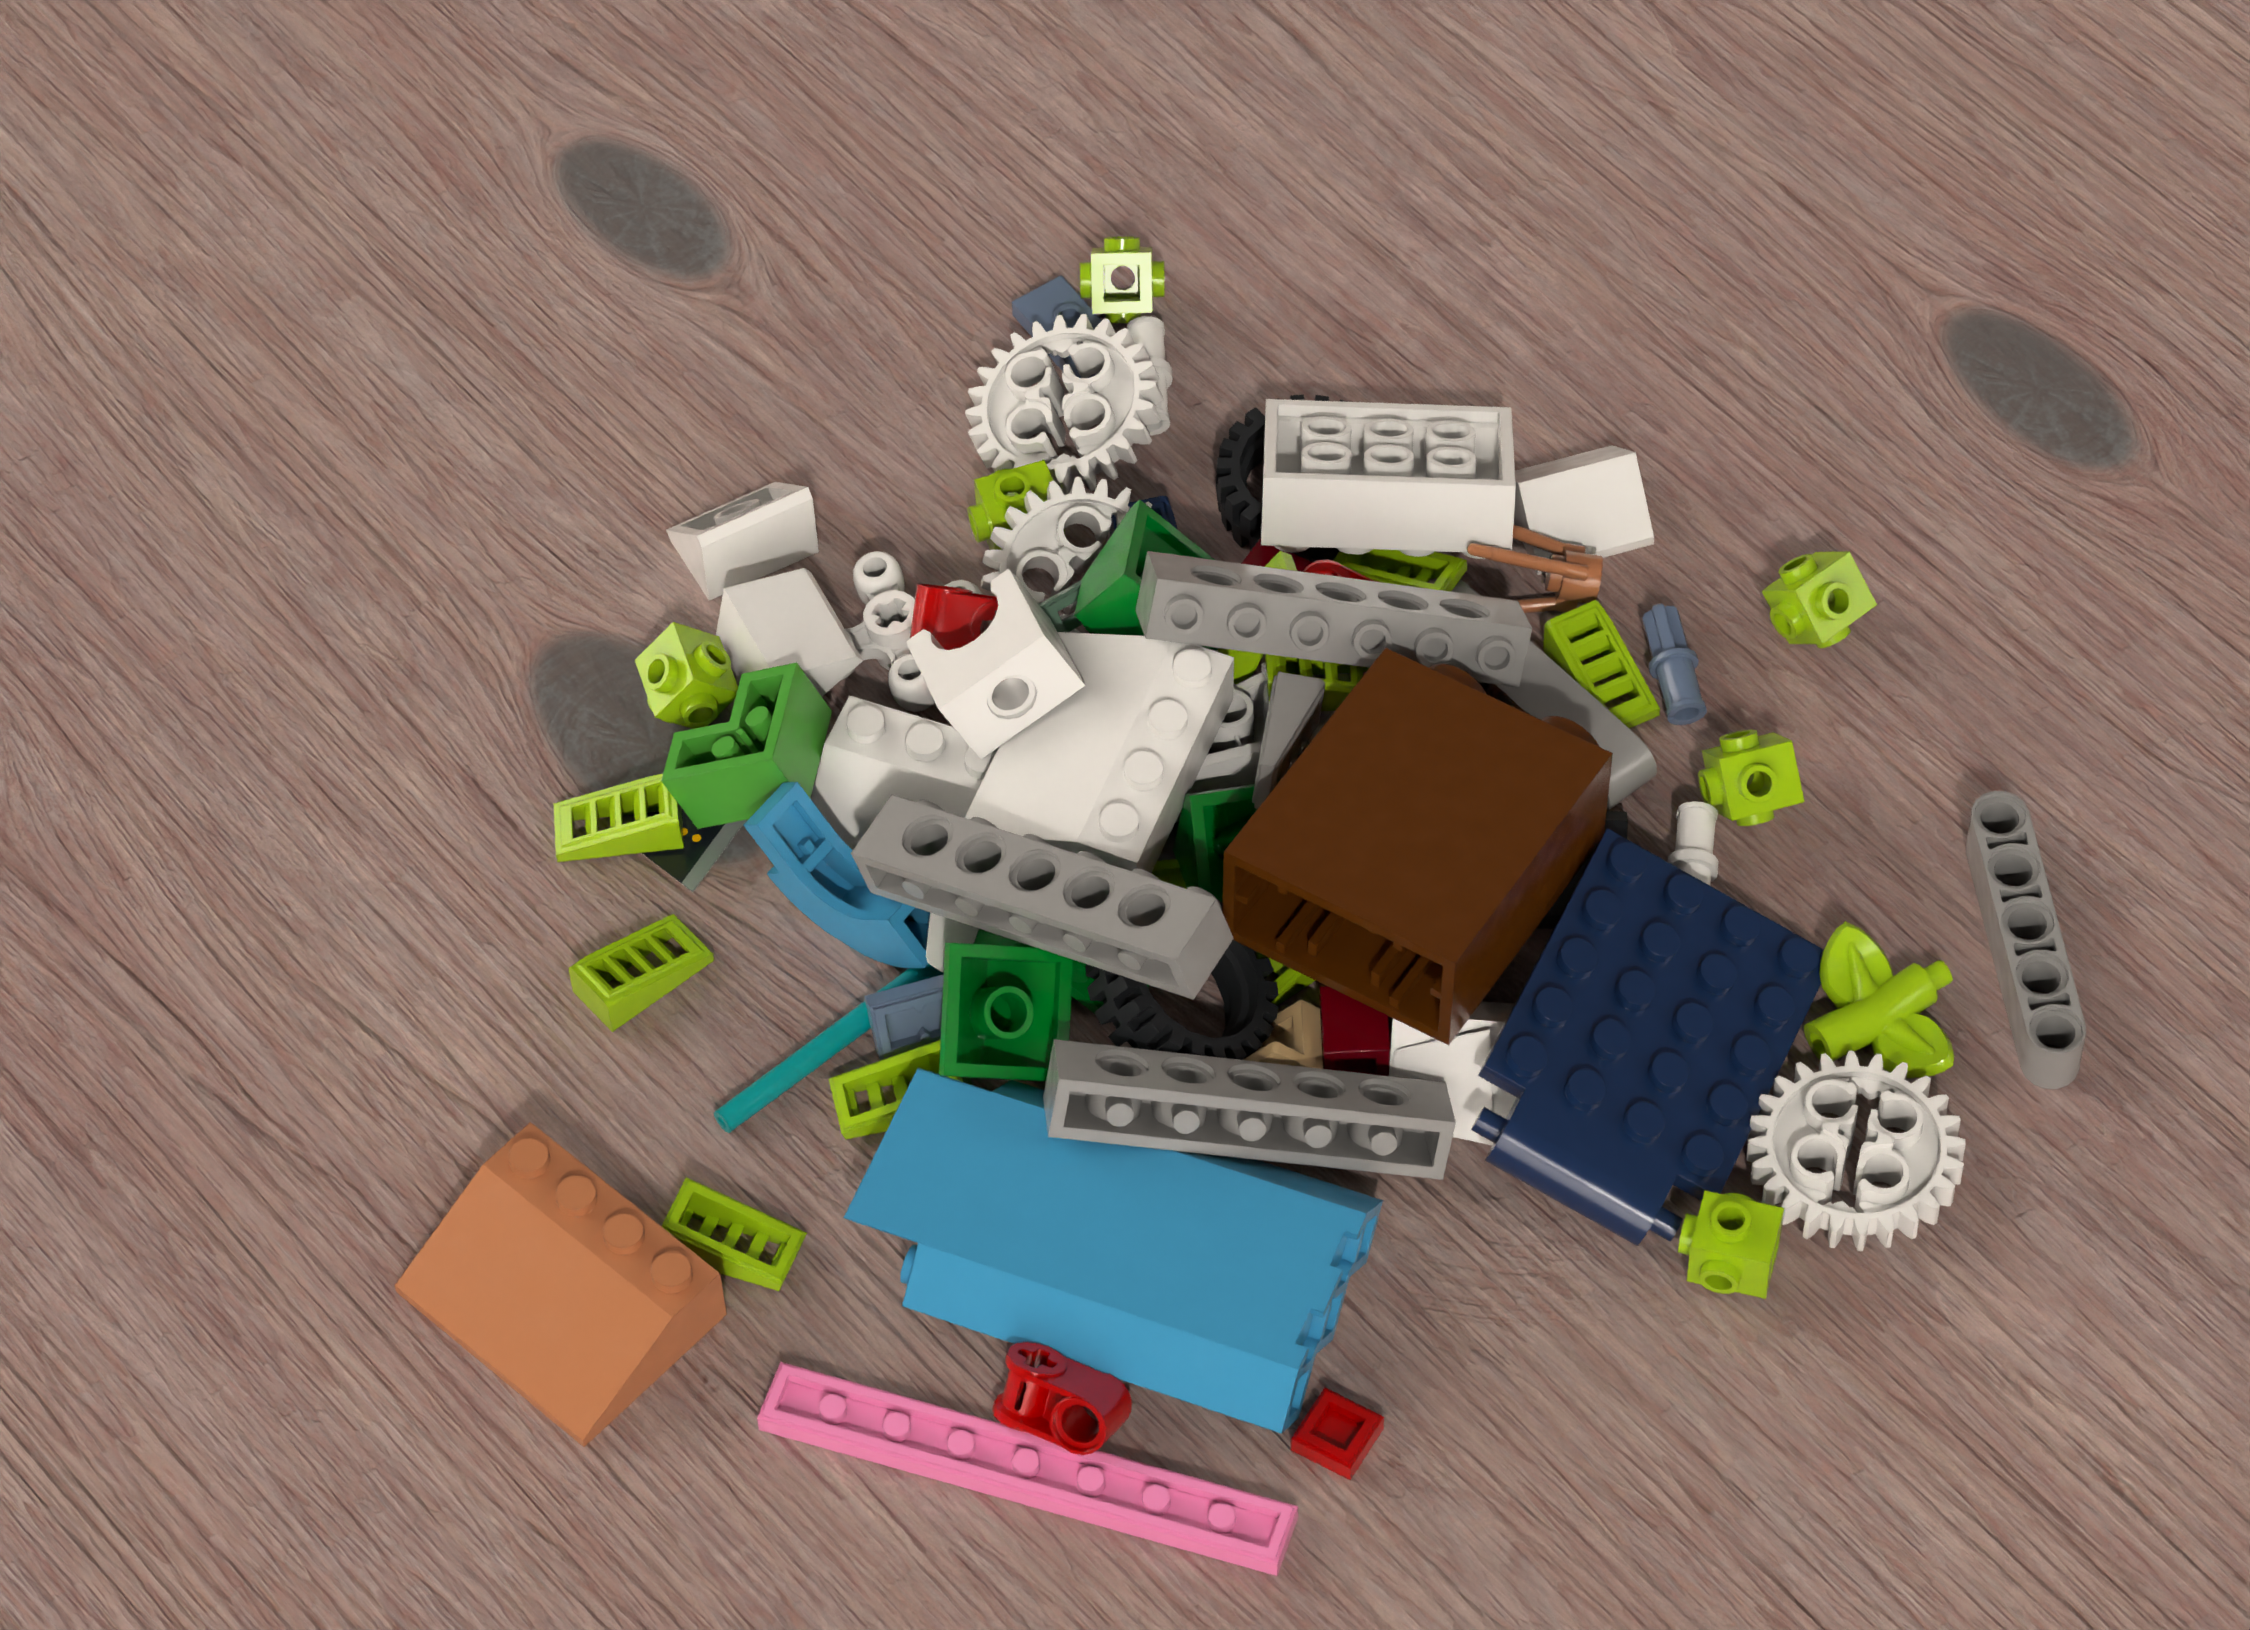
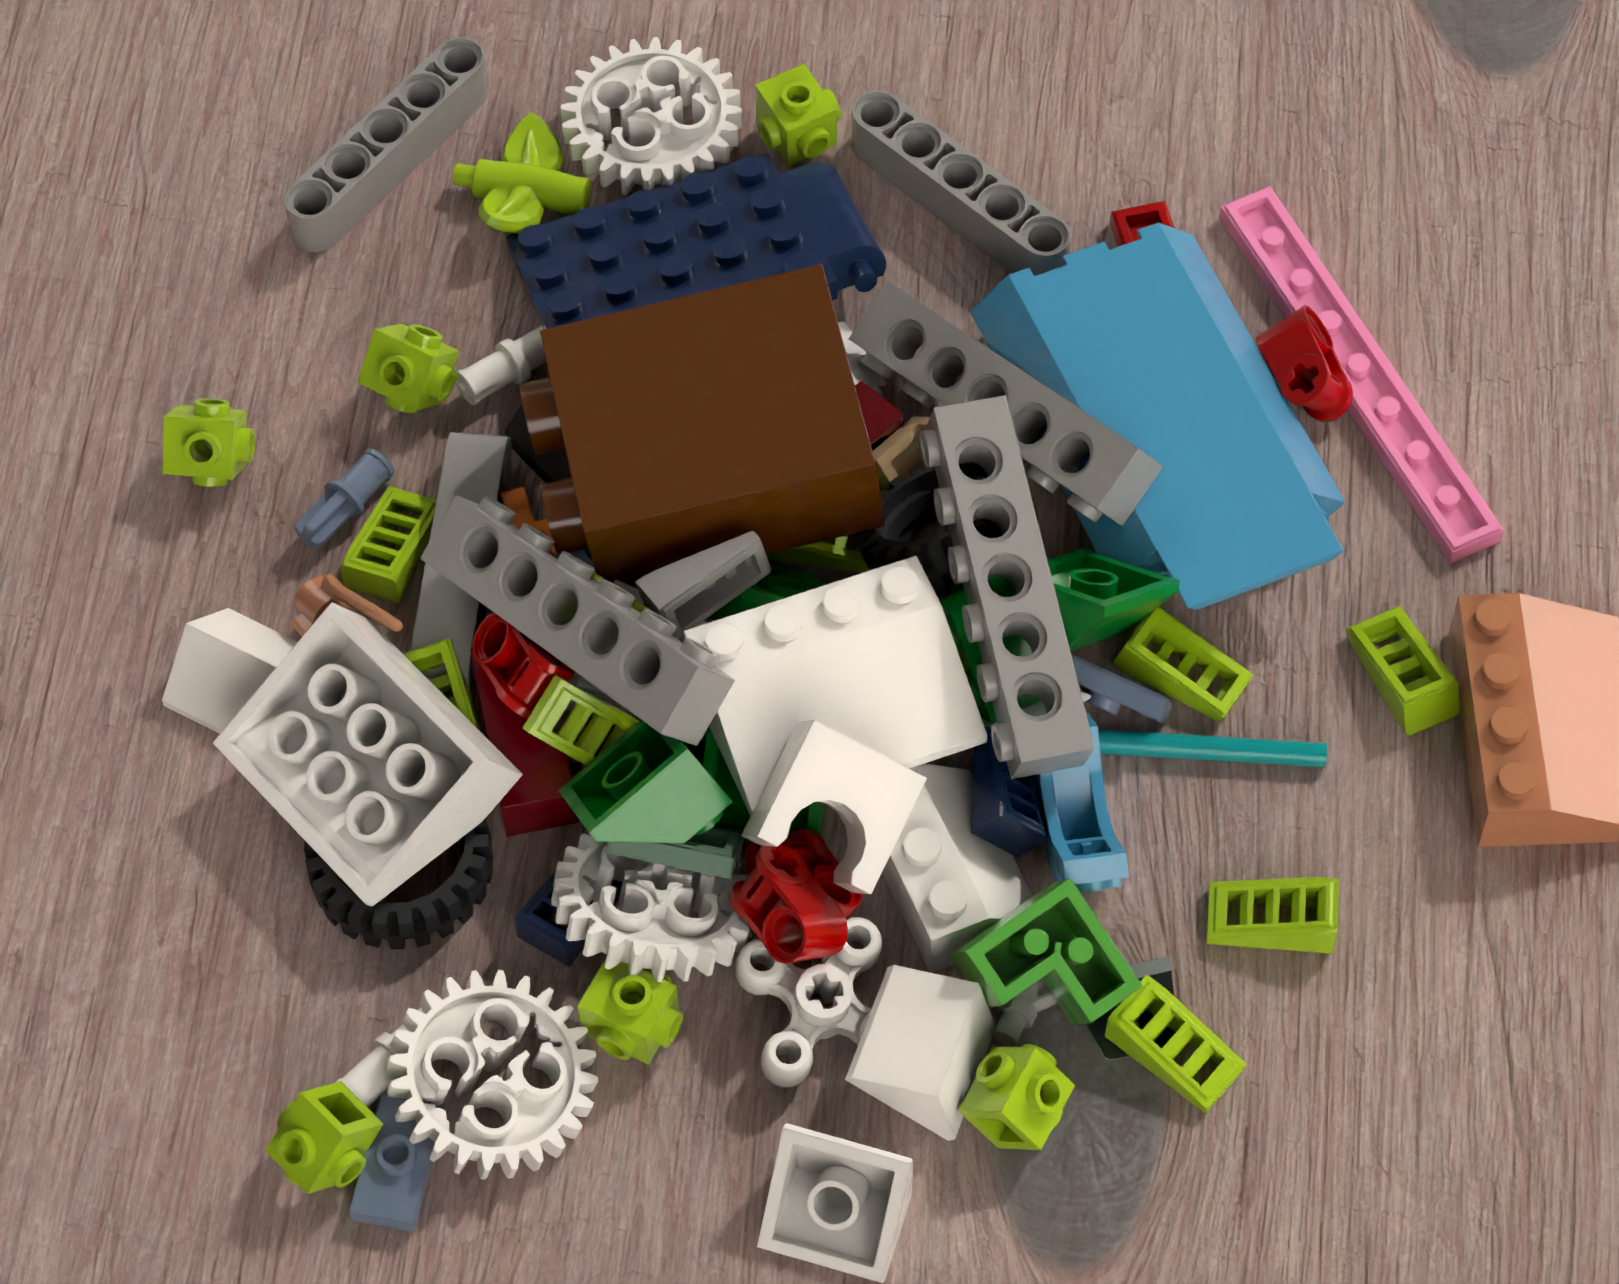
camera: 135 degrees left, 5 degrees up
none -> light grey beam [852,90,1071,276]

